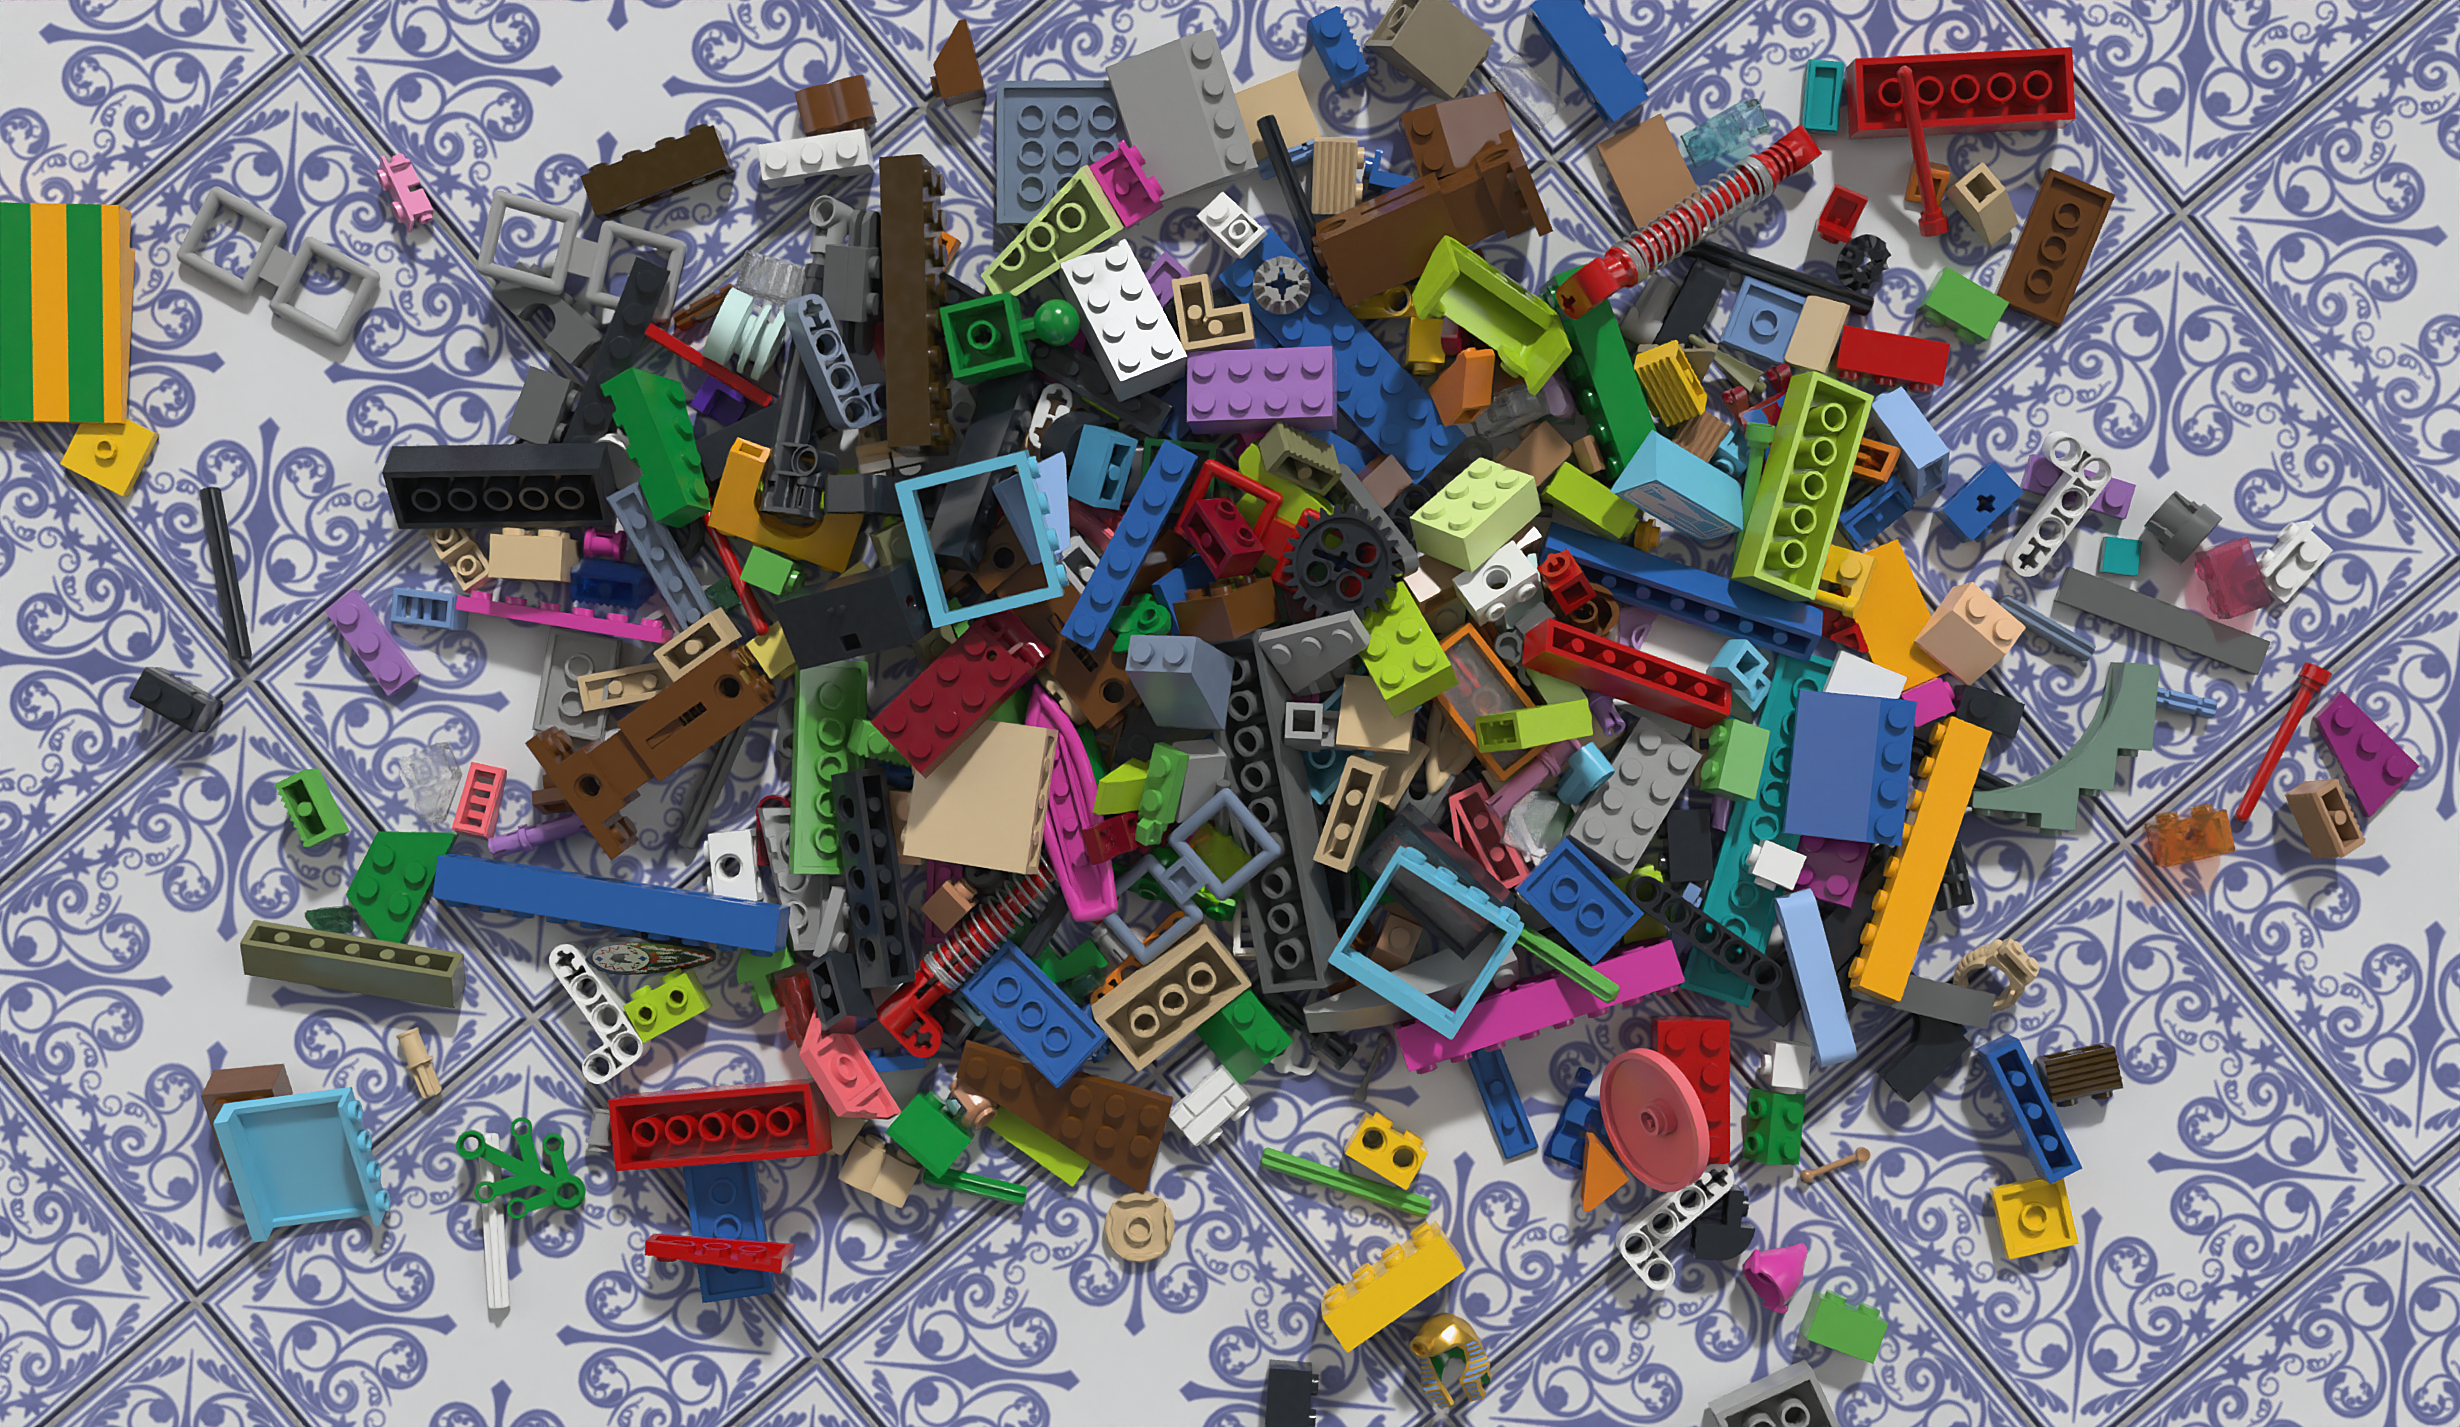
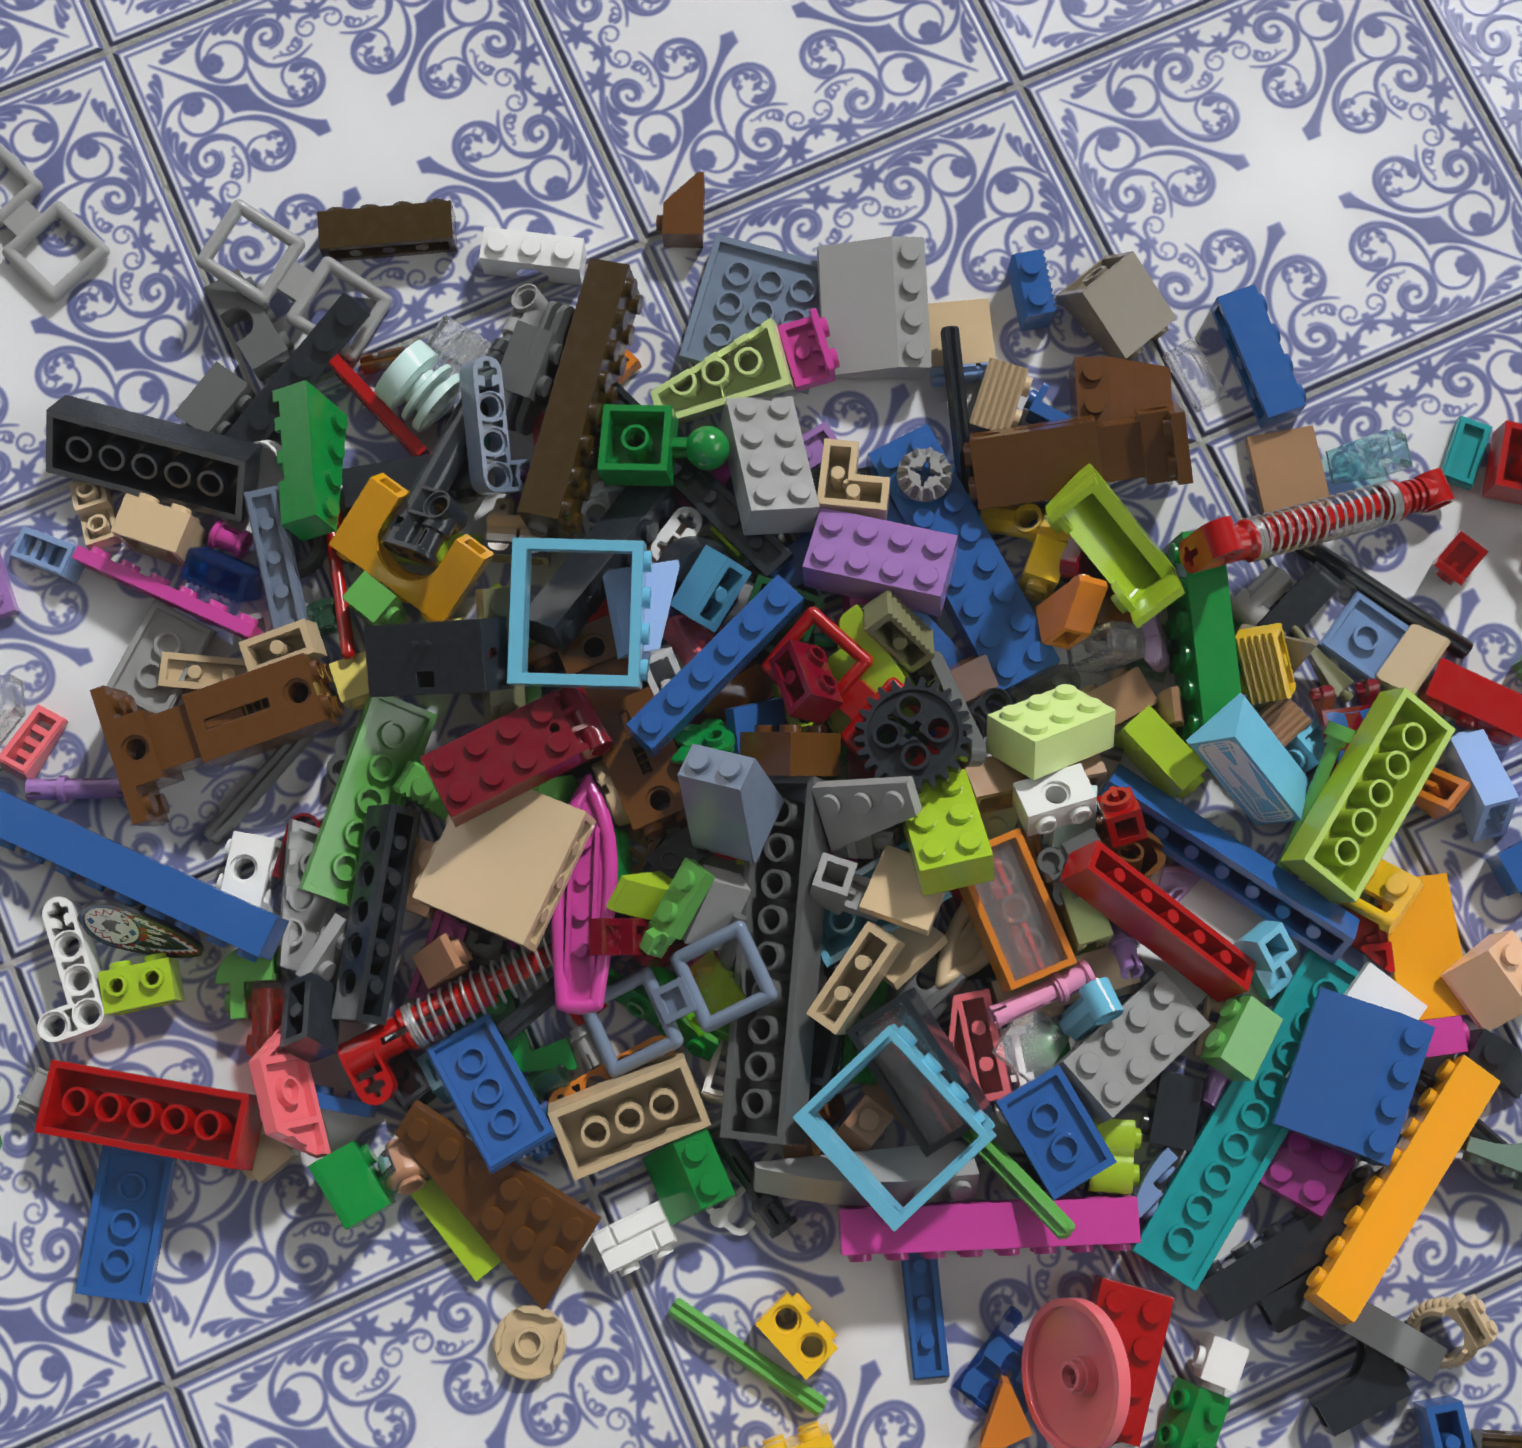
camera: 20 degrees right, 10 degrees down
bright pink hinge [376,154,434,233] -> none
dark orange tile [532,774,574,815] -> none
red wing [645,1233,795,1273] -> none
dark purple panel [690,374,751,427] -> none
reddish brown brick [794,75,877,137] -> none
black beam [824,474,948,520] -> none
tan brick [838,1134,923,1208] -> none
blue pin [879,762,915,789] -> none
green axle [923,1168,1028,1206] -> none
white slope [1197,191,1267,259] -> none
dark grey hinge [1353,1033,1391,1102] -> none
lime slope [1474,699,1593,753] -> none
black beam [1626,874,1782,992] -> none
light orange plate [1634,518,1661,553] -> none
white brick [1745,840,1806,891] -> none
light blue beam [1774,888,1857,1068] -> none
black gear [1836,234,1891,291] -> none
blue hinge [1836,475,1915,552] -> none
black hips [1935,841,1974,912] -> none

